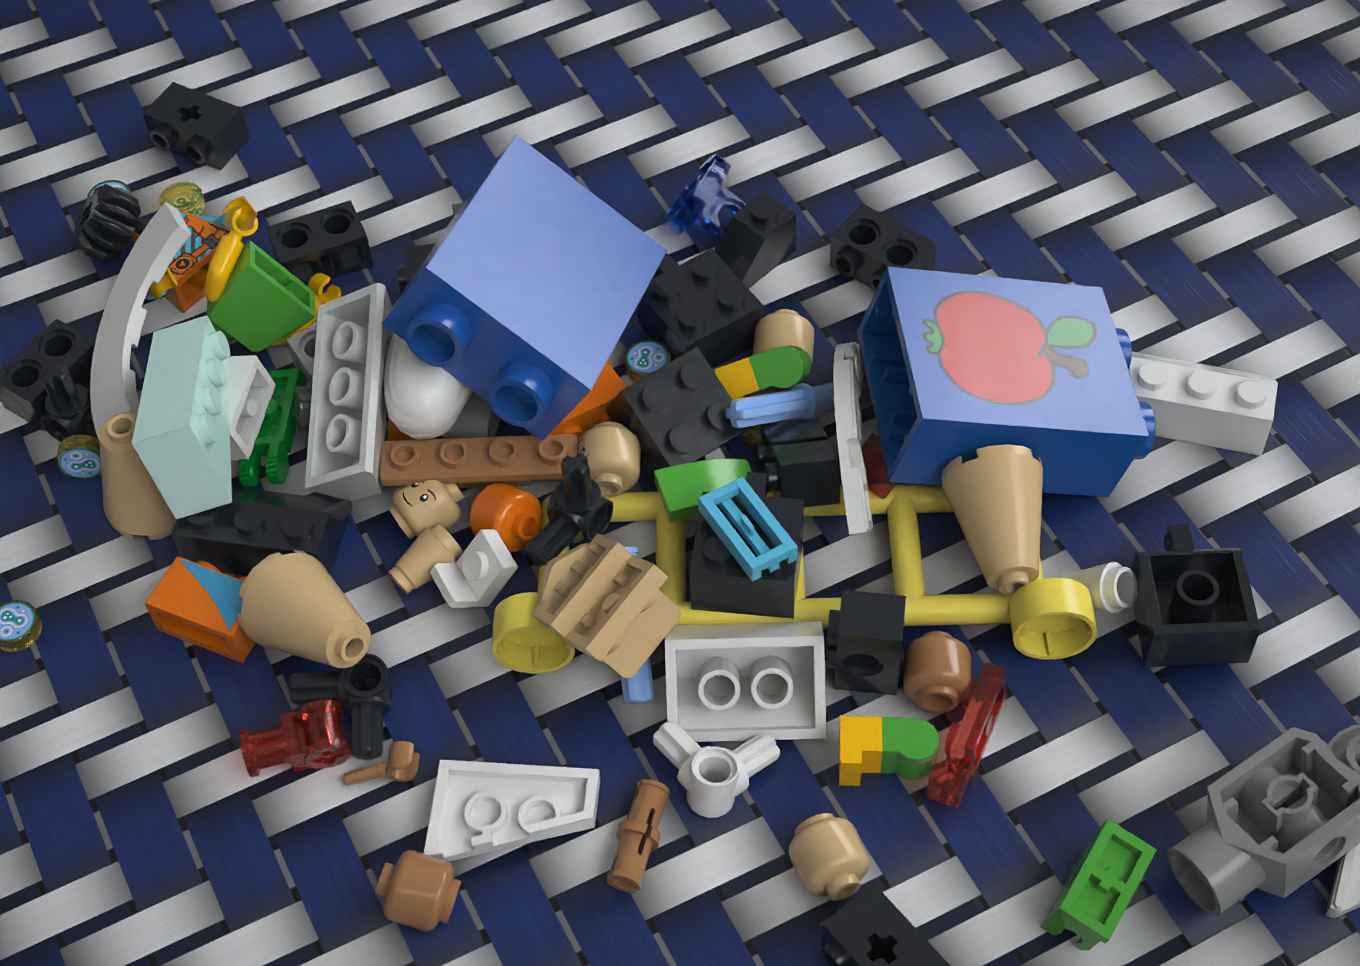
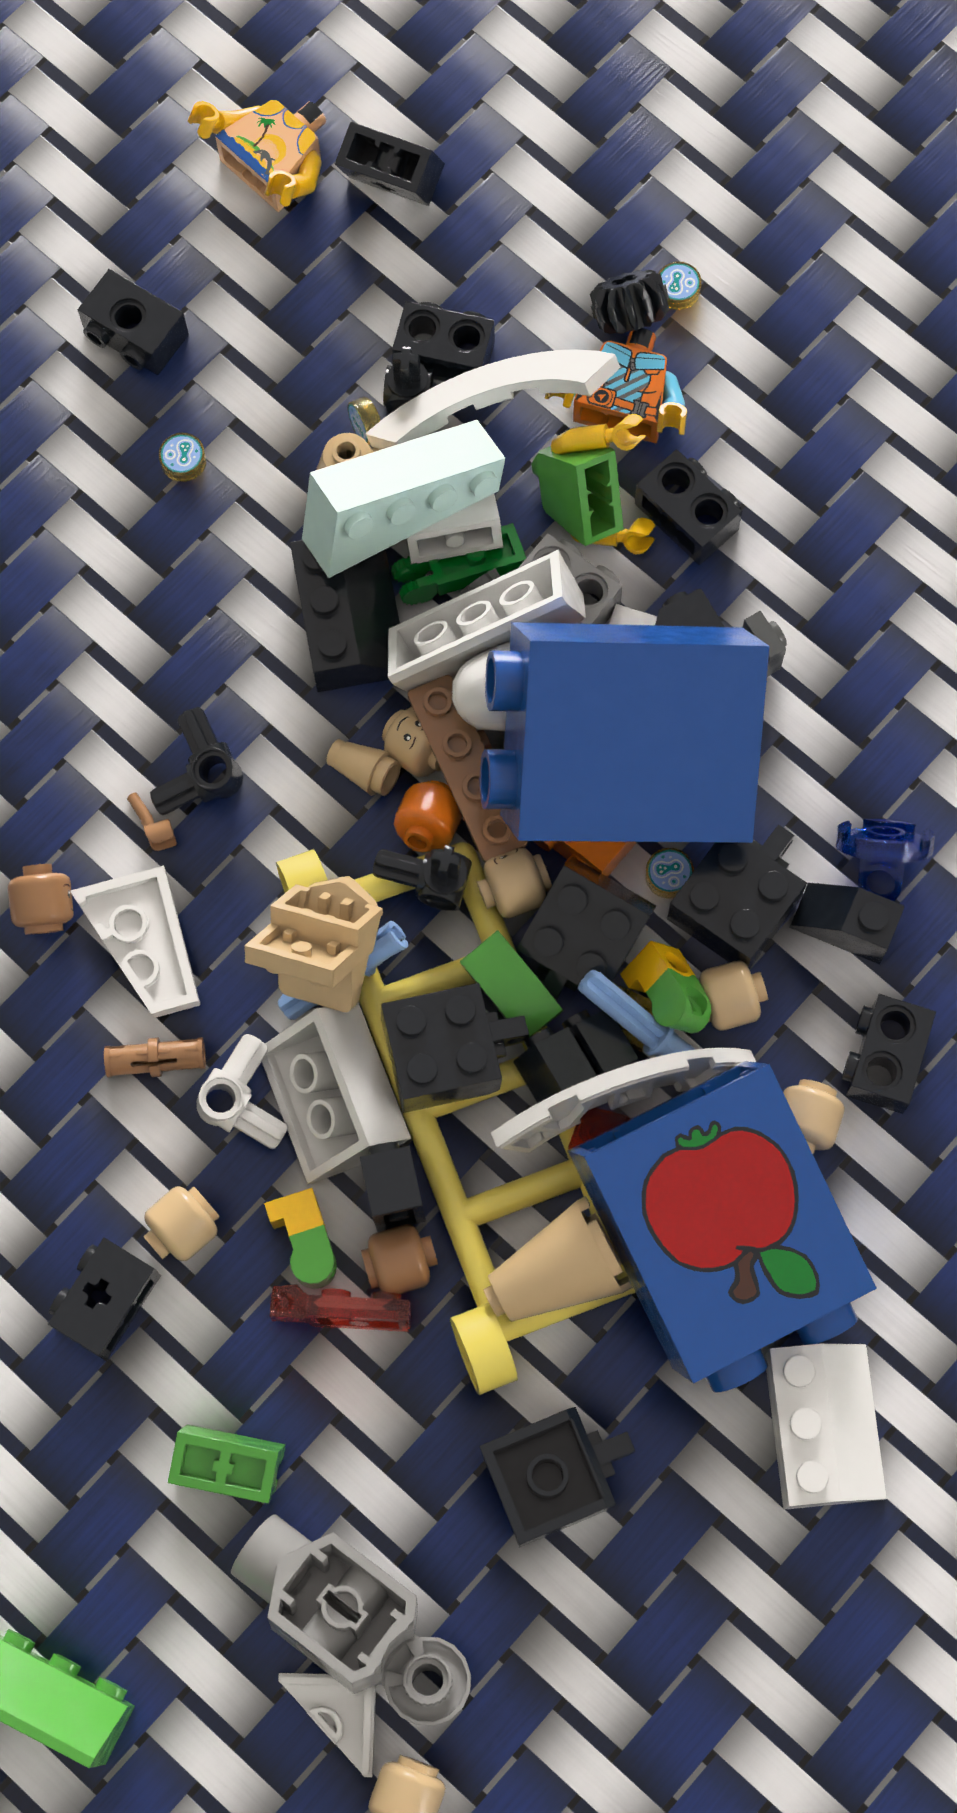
camera: 70 degrees right, 20 degrees up
black brick [143,82,250,171] -> none
orange brick [145,556,256,663] -> none
clear yellow tile [159,182,206,216] -> none
tan cone [237,550,371,668] -> none
clear red connector [239,700,352,778] -> none
white bracket [430,529,518,608] -> none
medium azure tile [698,477,798,582] -> none
white cone [1059,562,1138,613] -> none

